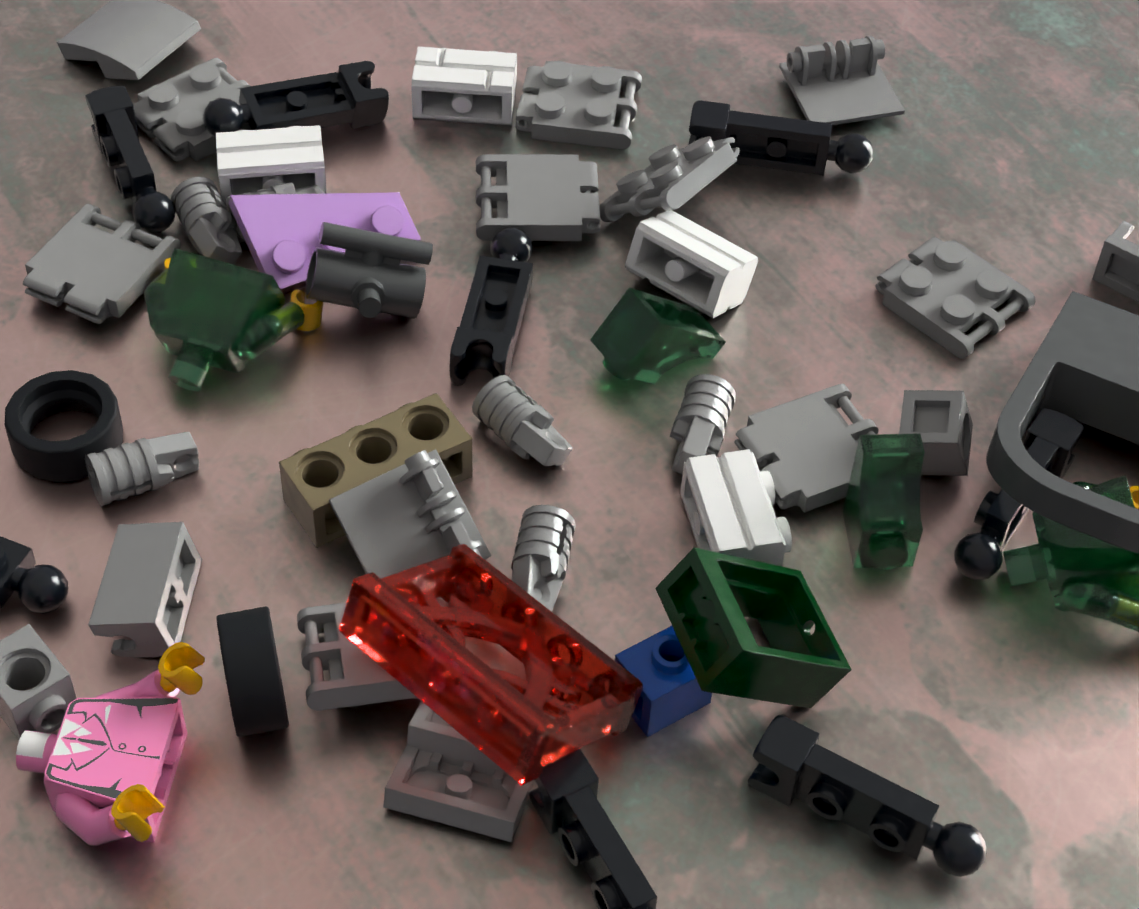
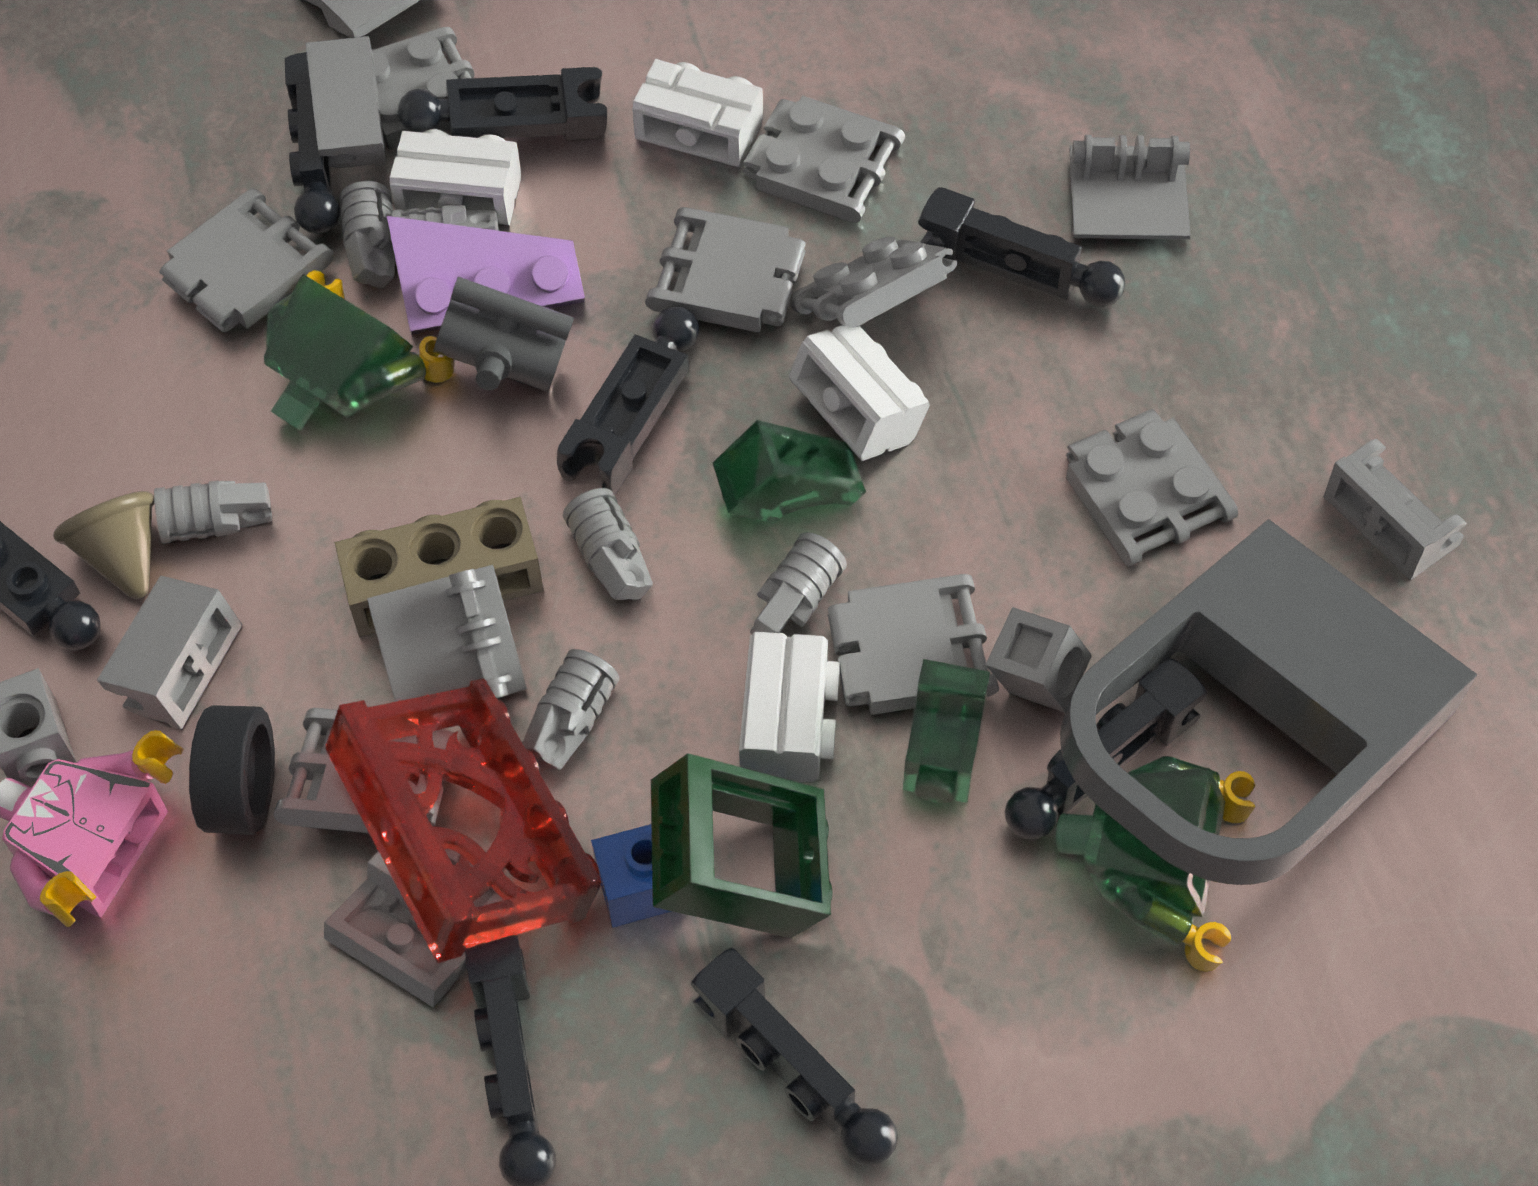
camera: 20 degrees right, 10 degrees up
black tyre [4,370,123,482] -> none
none -> dark tan hat [53,491,155,599]
none -> light grey hinge [305,36,387,168]

